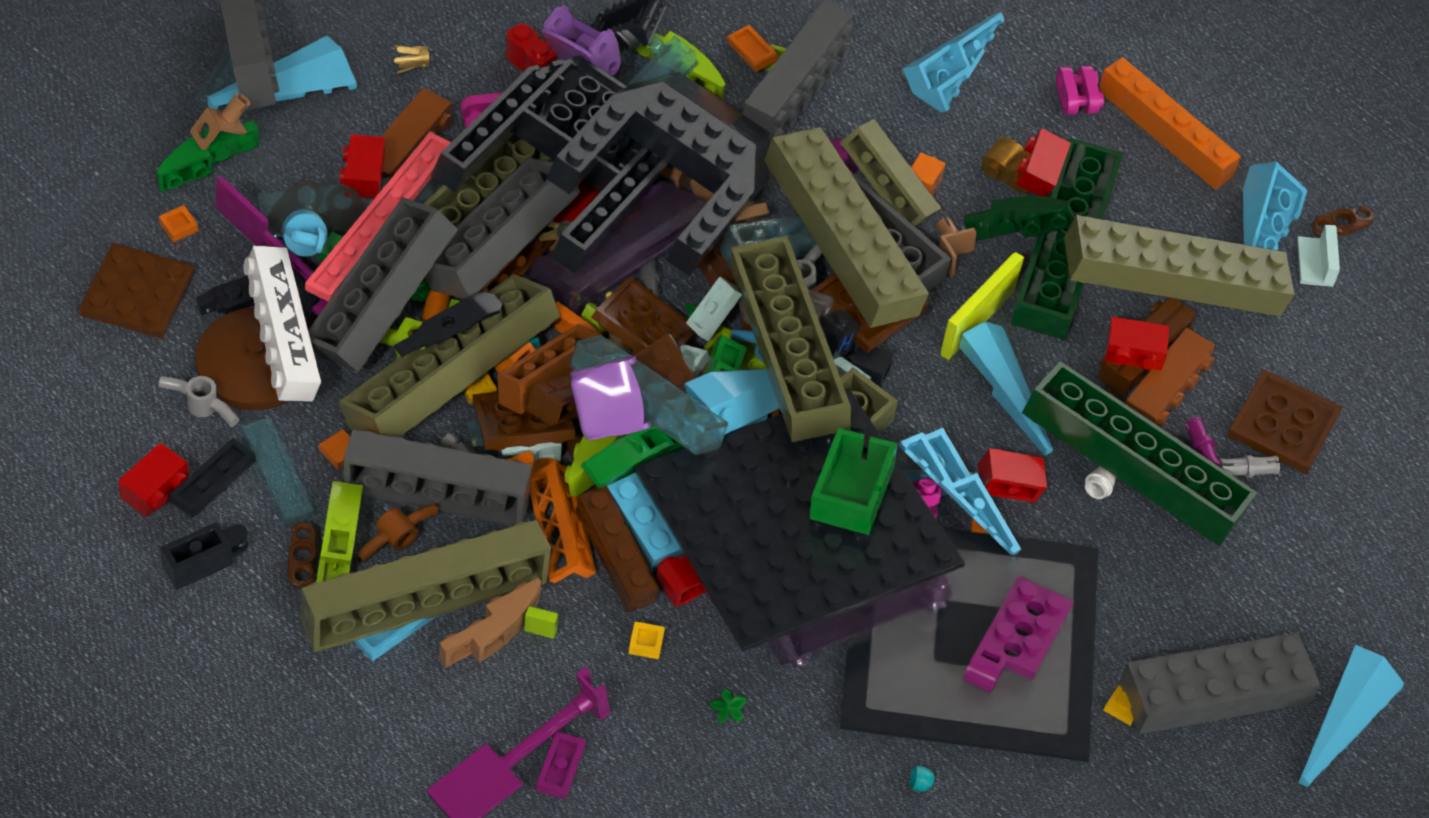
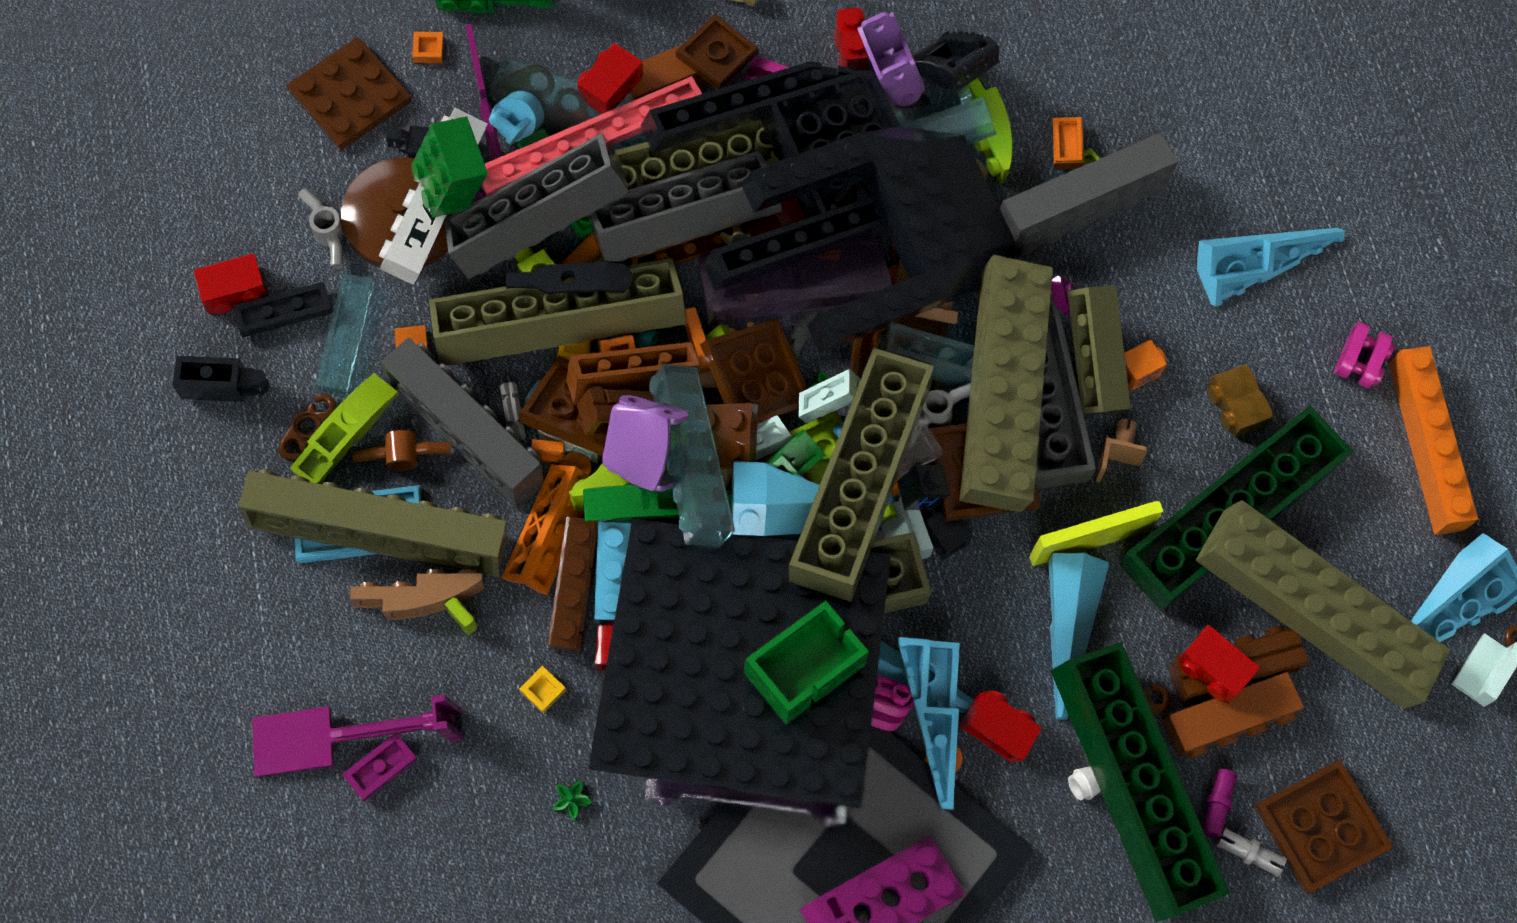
camera: 35 degrees right, 15 degrees up
dark green slope [963,196,1076,241] -> none
brick [1015,128,1071,197] -> none
none -> green piece [411,116,488,218]
none -> reddish brown tile [676,14,759,89]

